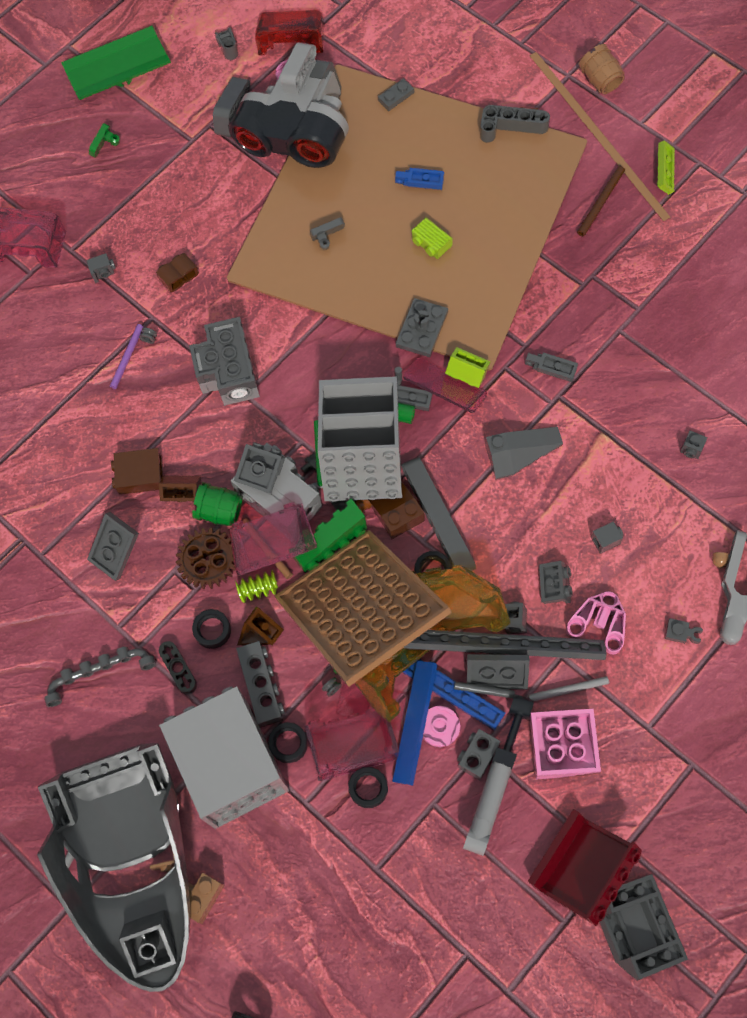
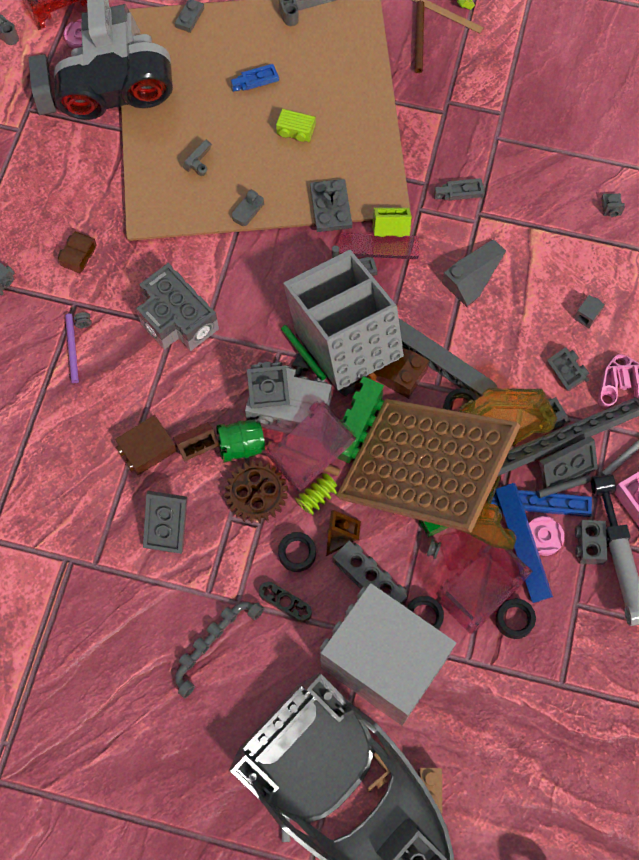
camera: 35 degrees left, 0 degrees up
none -> dark grey piece [232,189,264,226]

